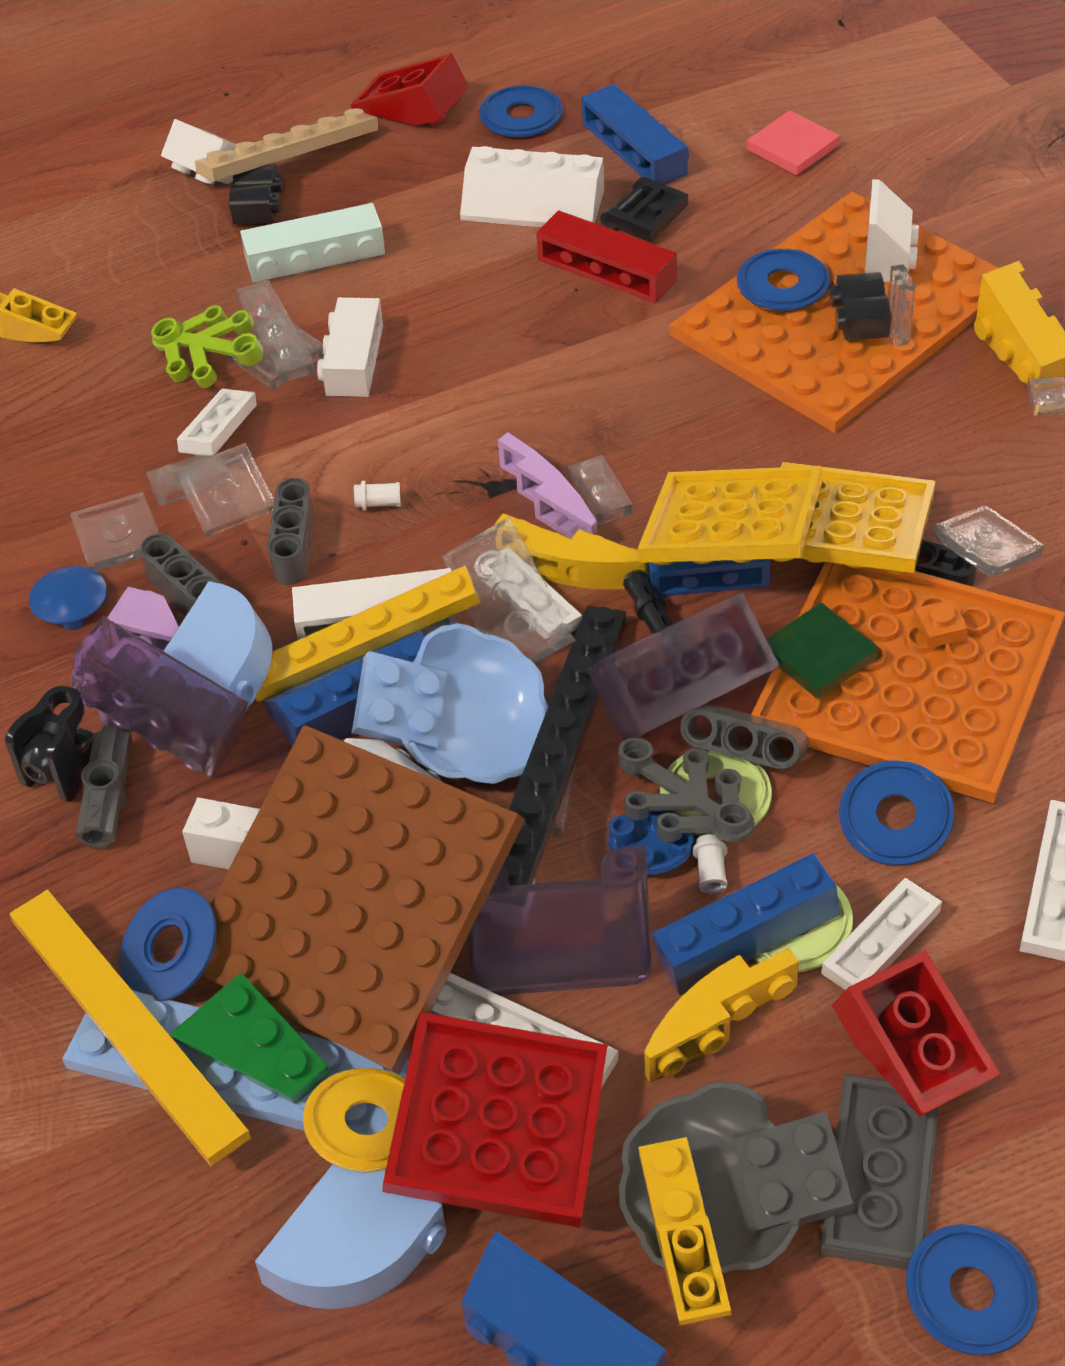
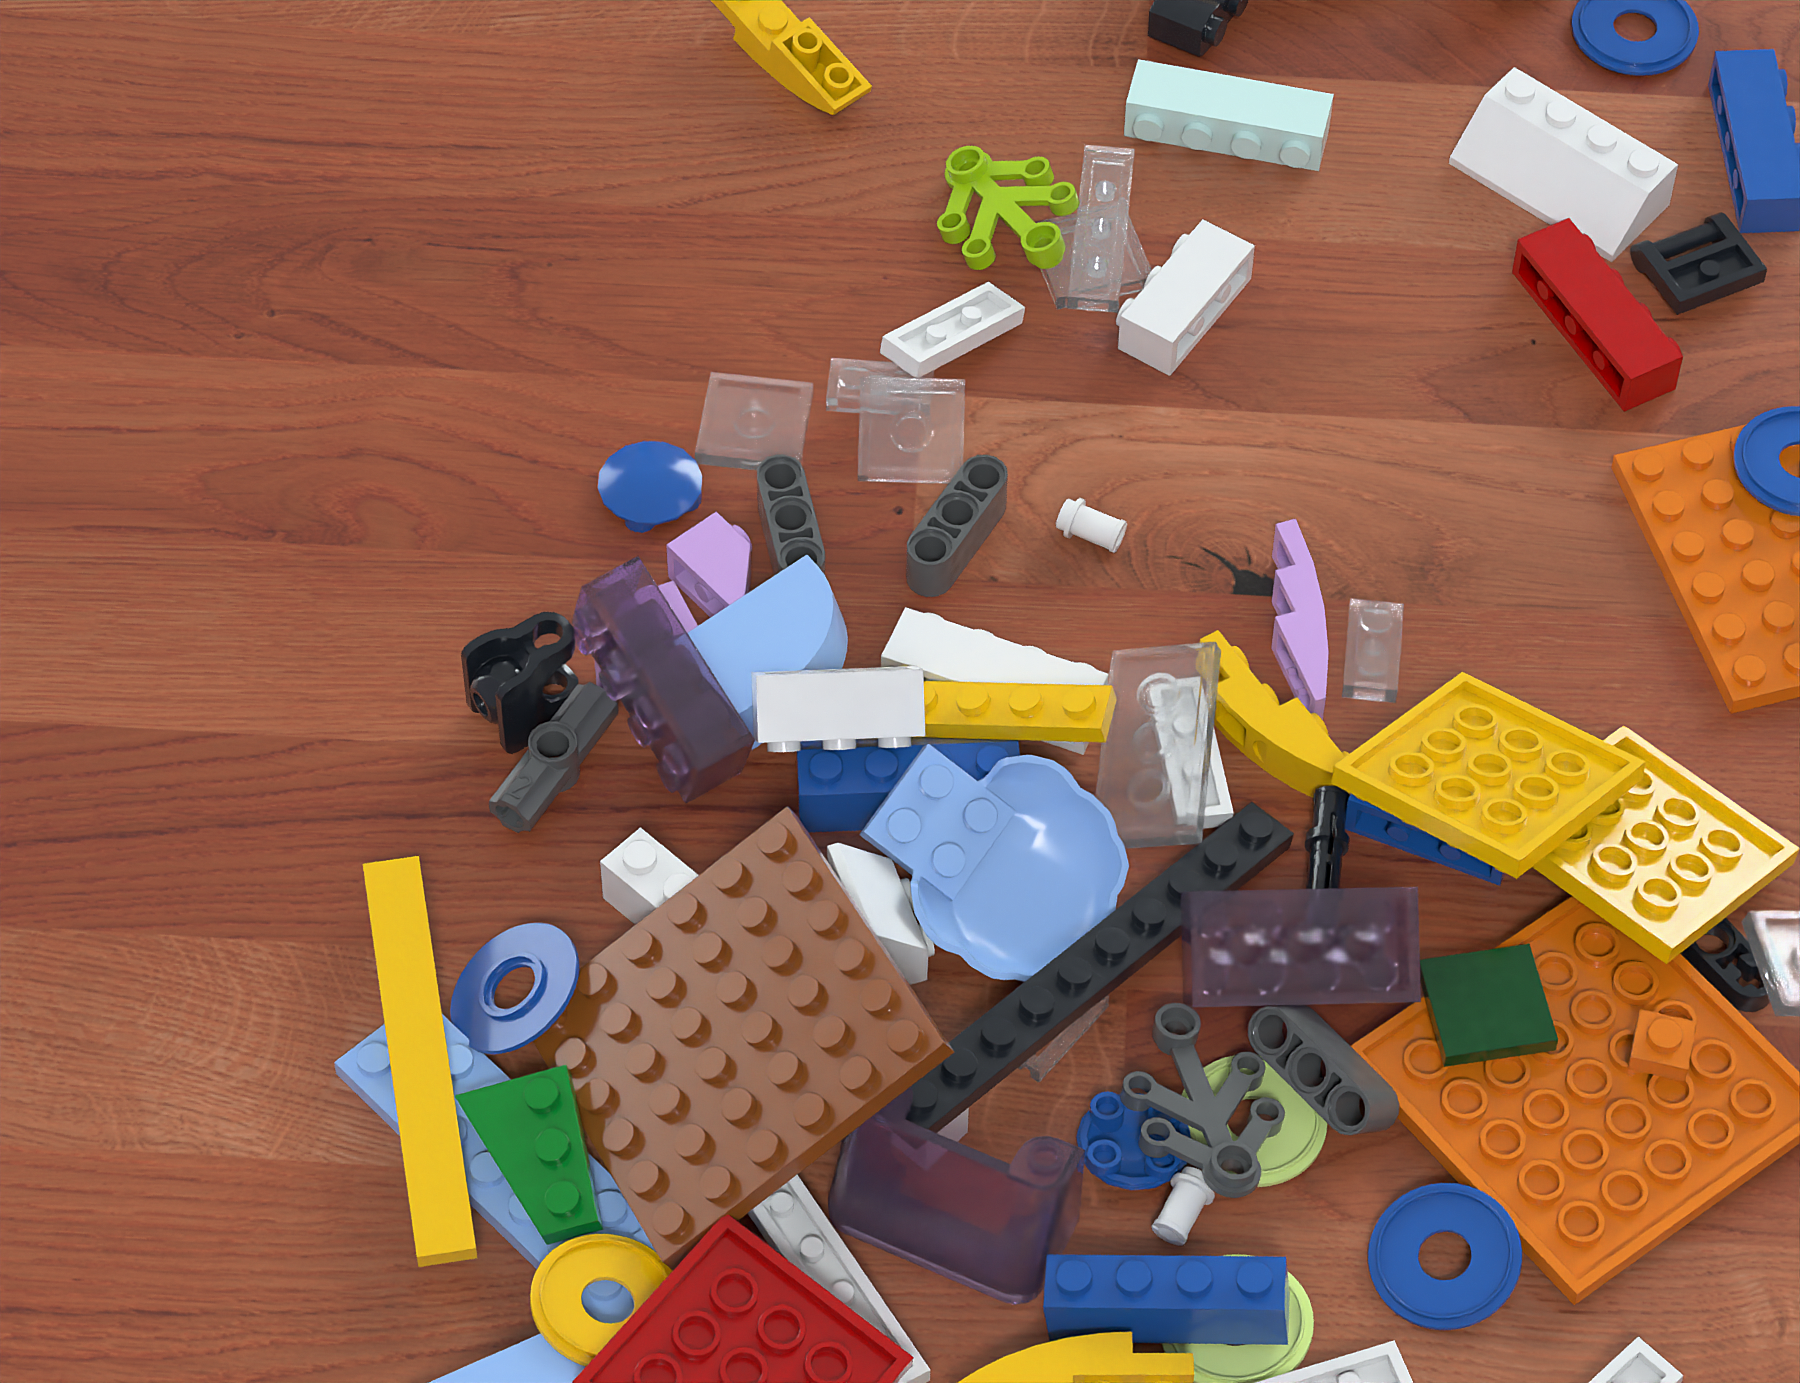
camera: 25 degrees right, 5 degrees up
none -> white brick [751,666,925,752]

